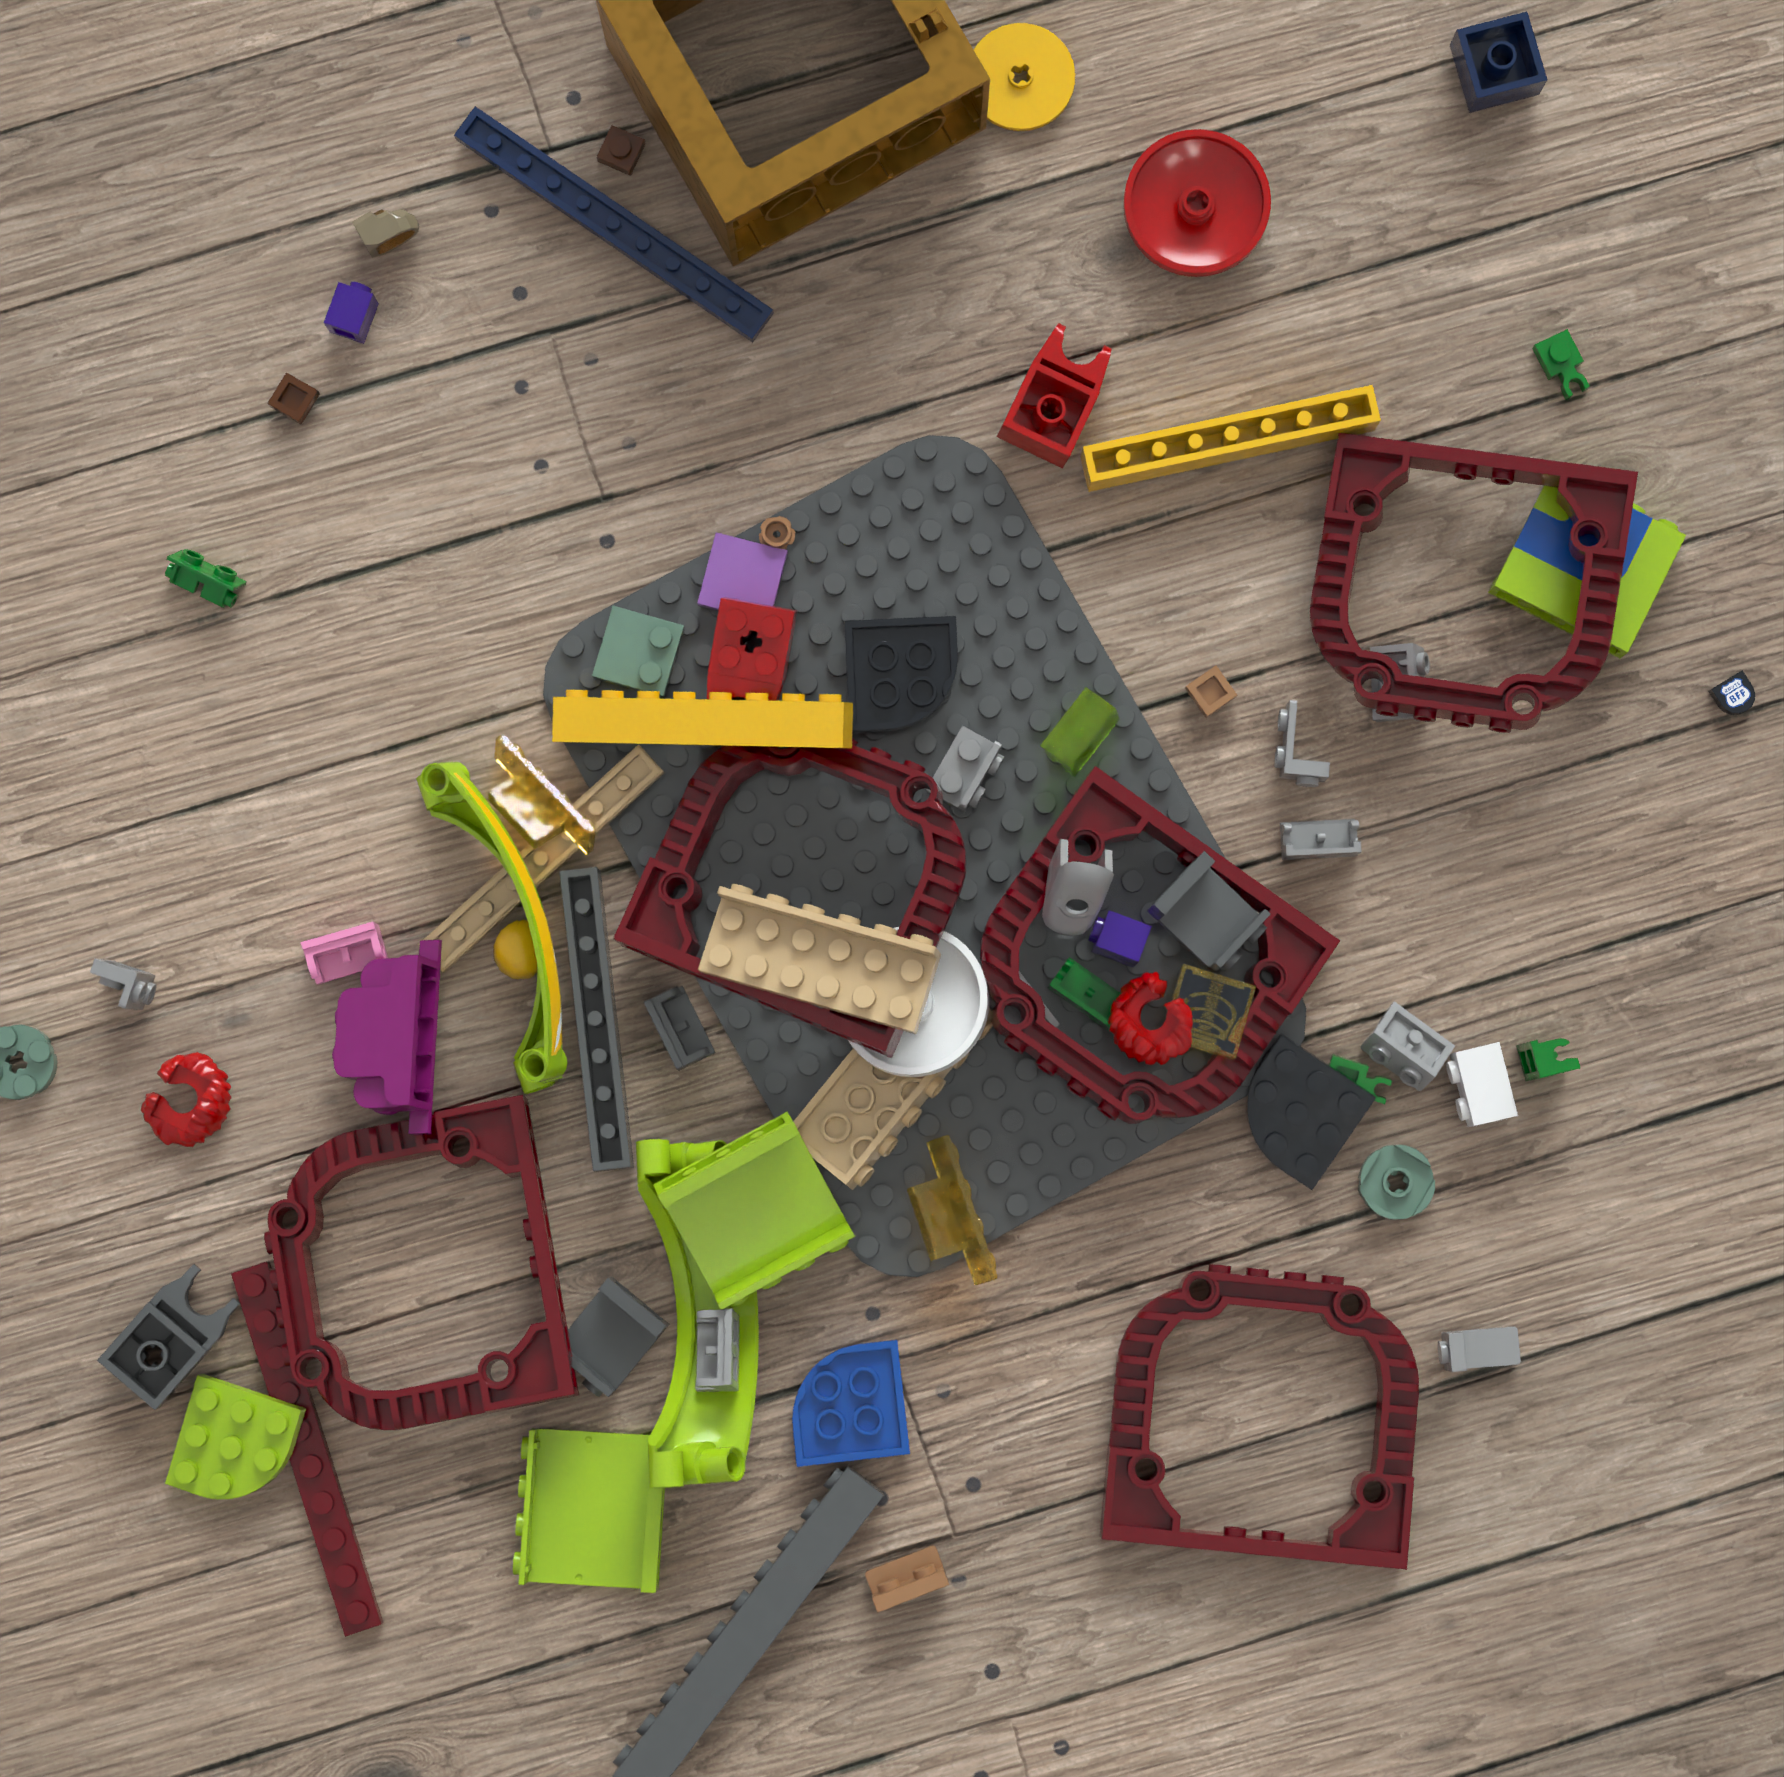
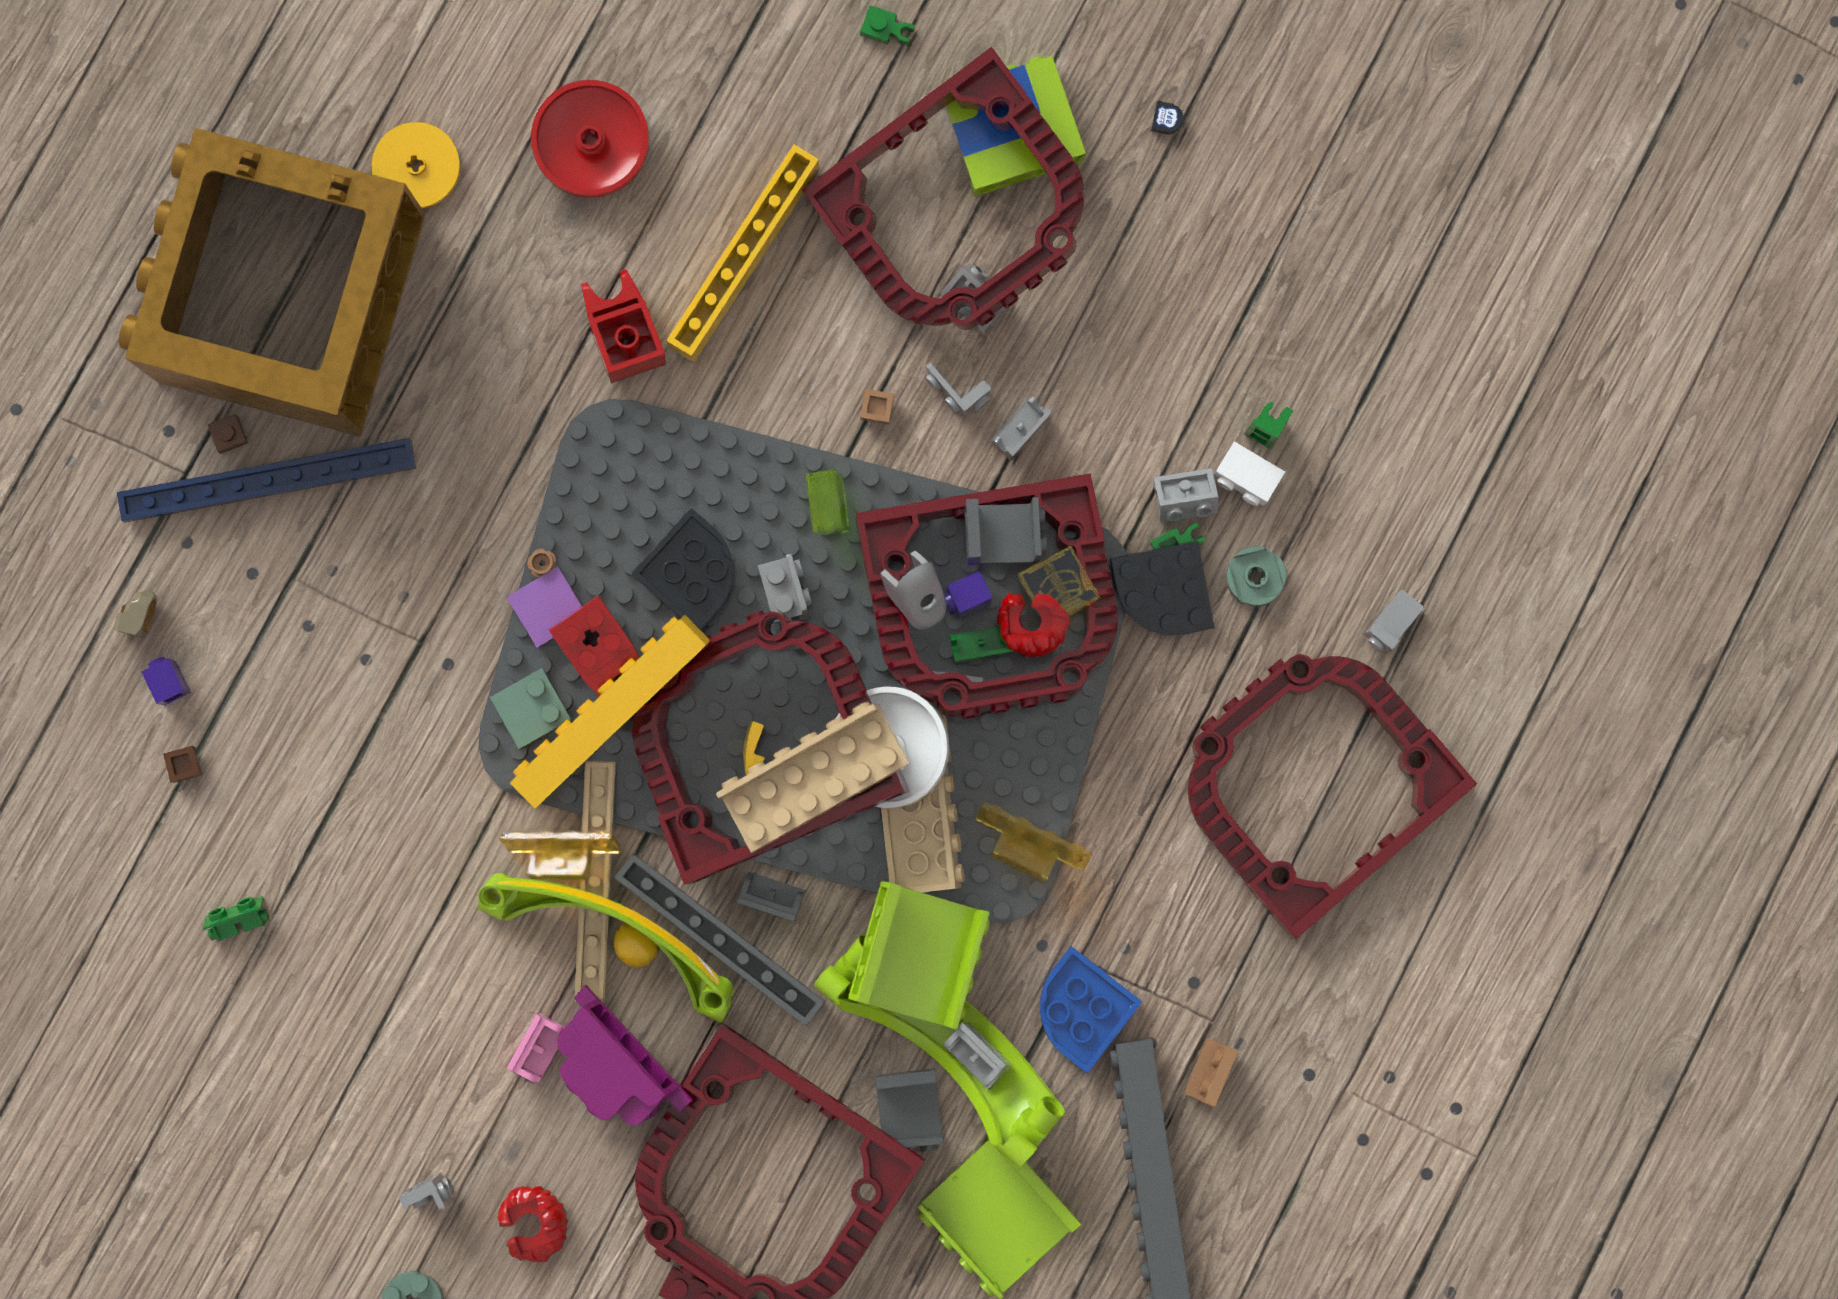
camera: 50 degrees left, 0 degrees up
none -> yellow slope [743,721,765,775]

